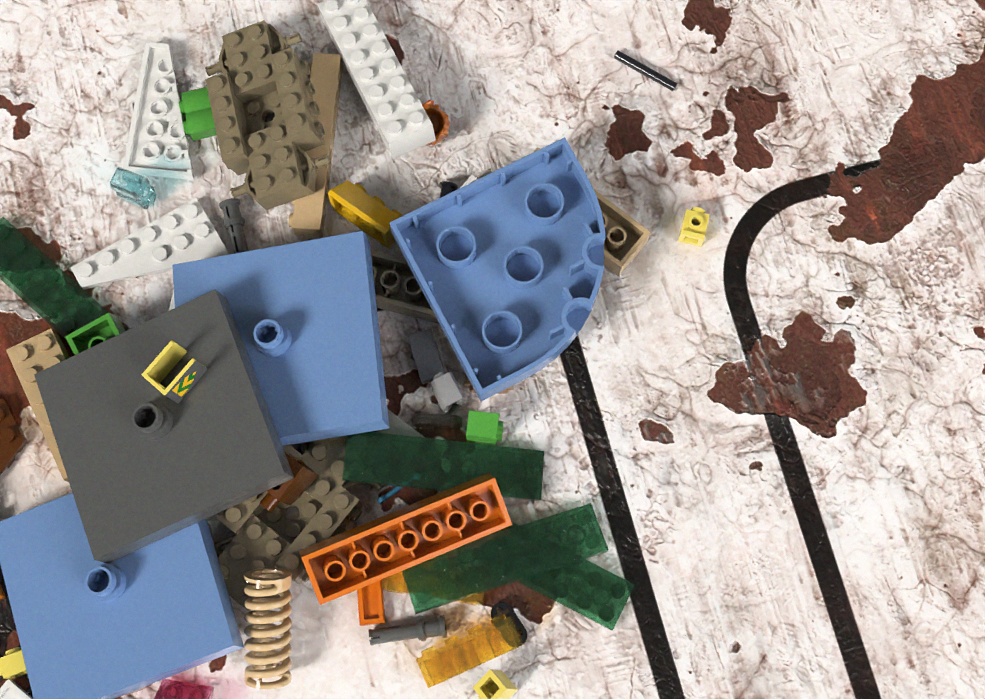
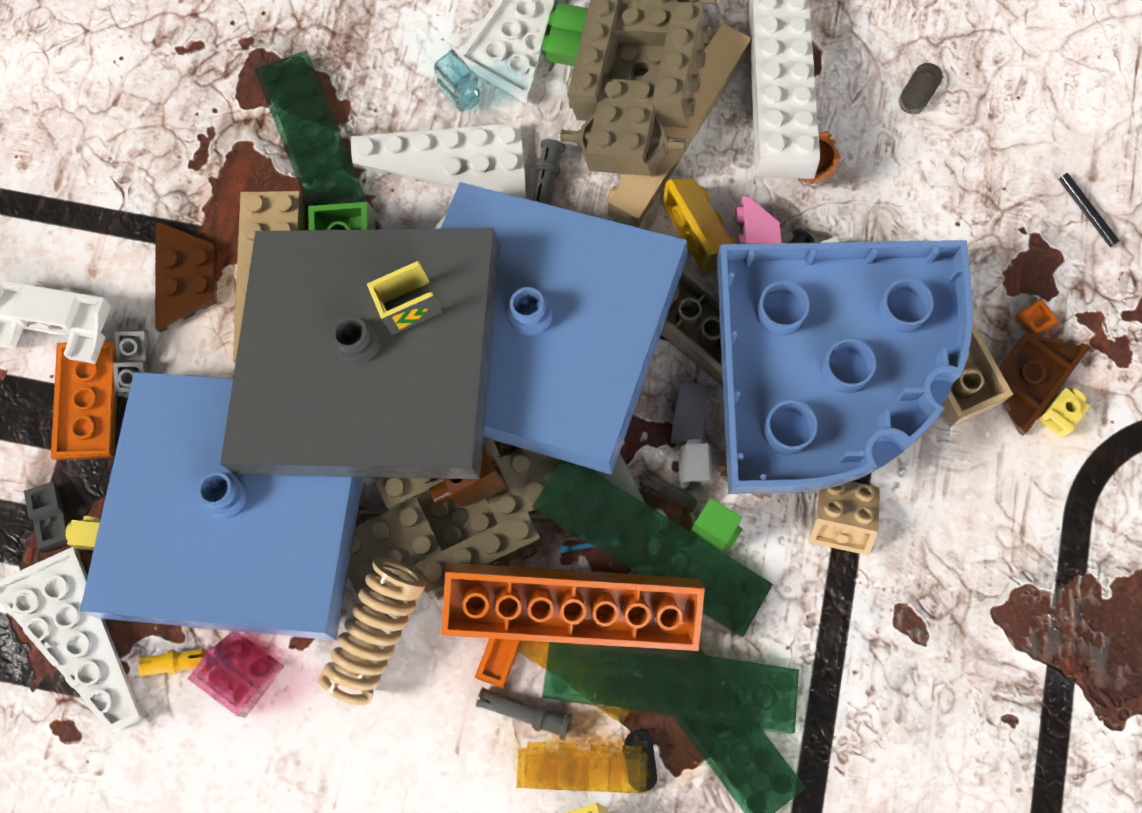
camera: 25 degrees right, 0 degrees up
none -> bright pink slope [735,196,782,244]
none -> tan bracket [809,481,880,556]
none -> clear smoke tile [899,63,943,114]
none -> reddish brown wing [998,332,1090,436]
none -> orange tile [1015,298,1059,335]

